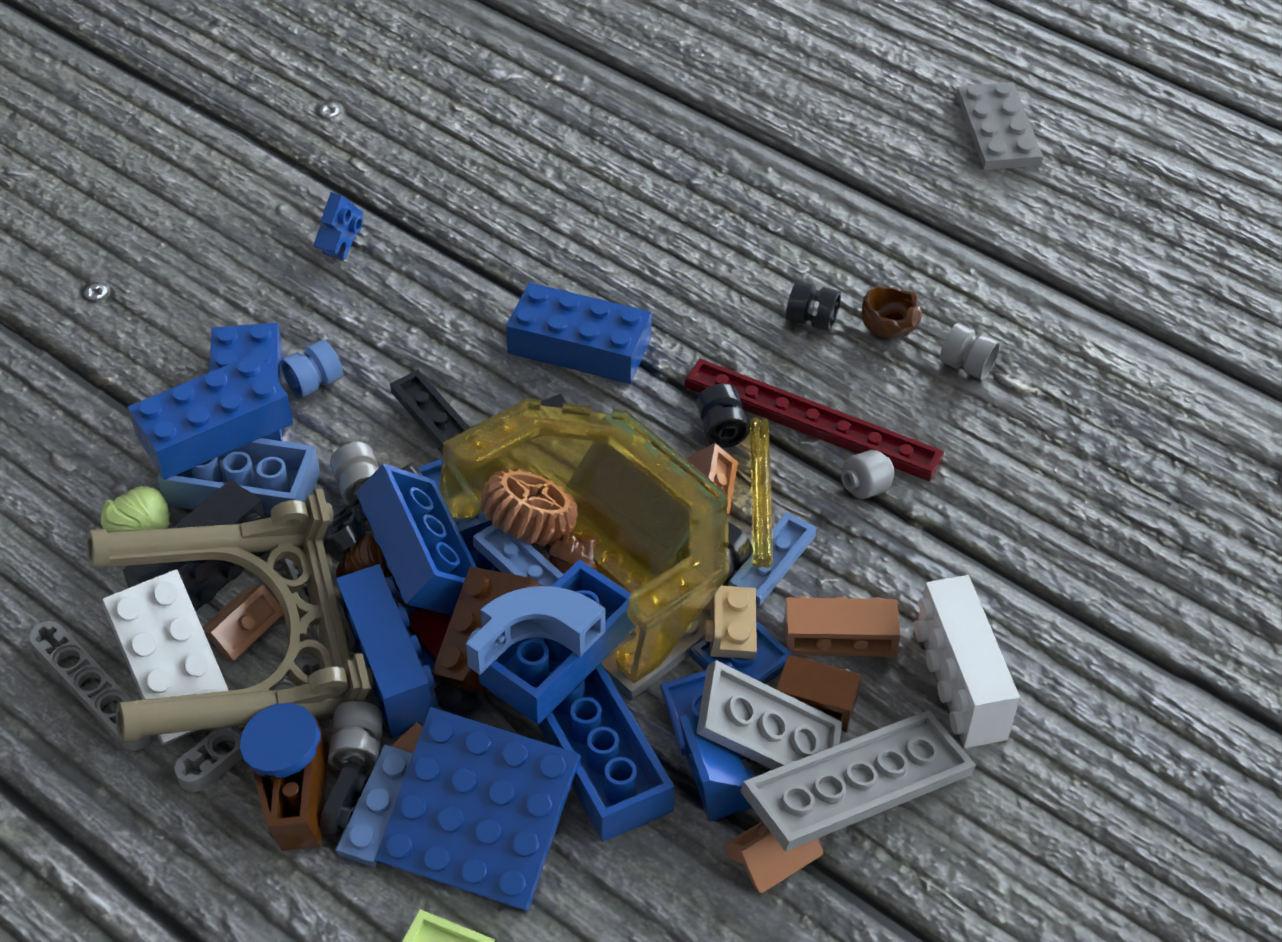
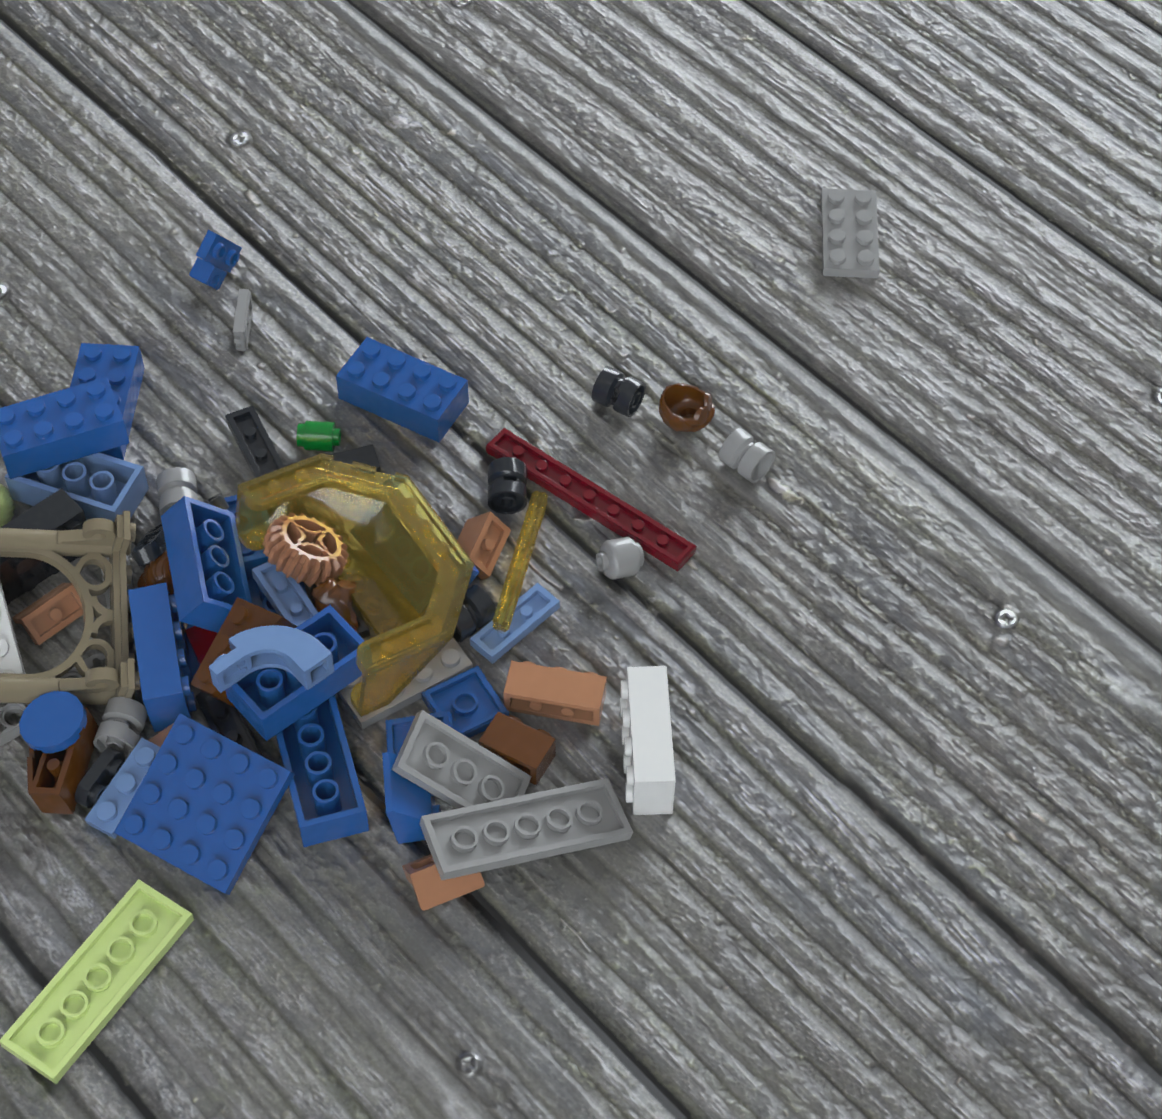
camera: 10 degrees right, 5 degrees up
medium blue wheel [280,340,343,398] -> none
tan bracket [704,575,757,659] -> none
none -> light grey tile [233,289,253,351]
none -> green brick [296,421,341,452]

